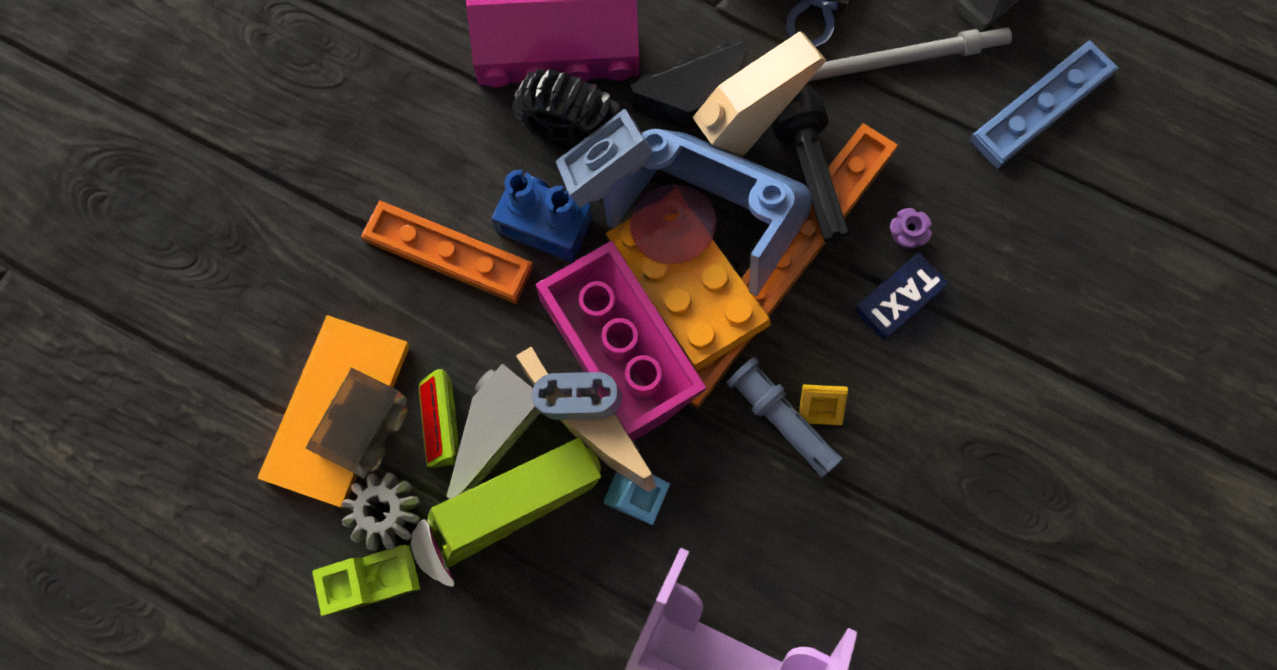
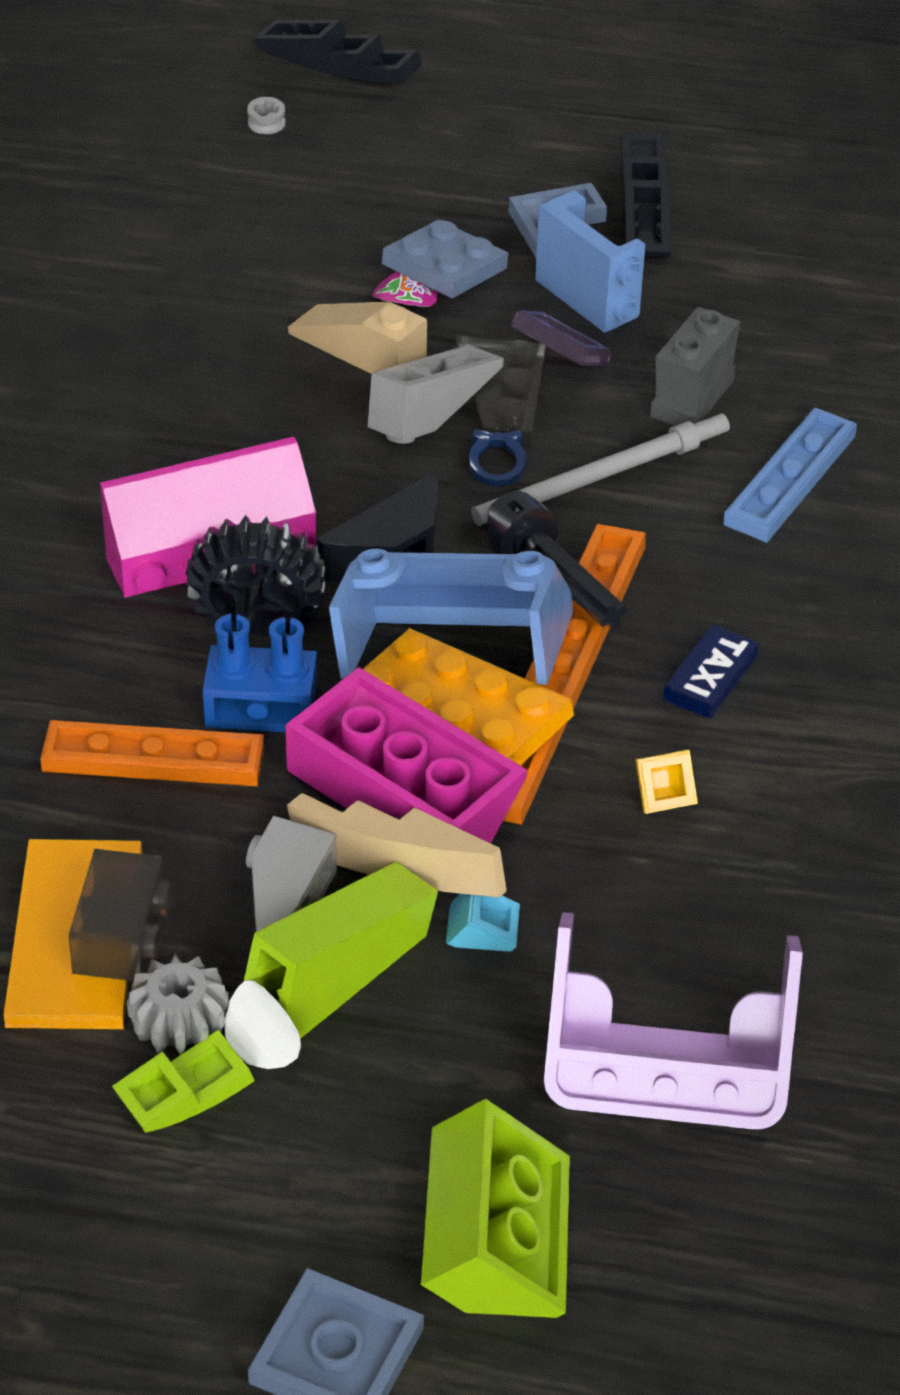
camera: 20 degrees left, 30 degrees down
slope [419,369,459,468] -> none
sand blue beam [532,372,622,420] -> none
sand blue plate [556,109,654,208] -> none
clear pink dish [630,184,716,264] -> none
tan slope [693,32,826,156] -> none
sand blue pin [726,357,842,478] -> none
medium lavender plate [890,208,932,249] -> none

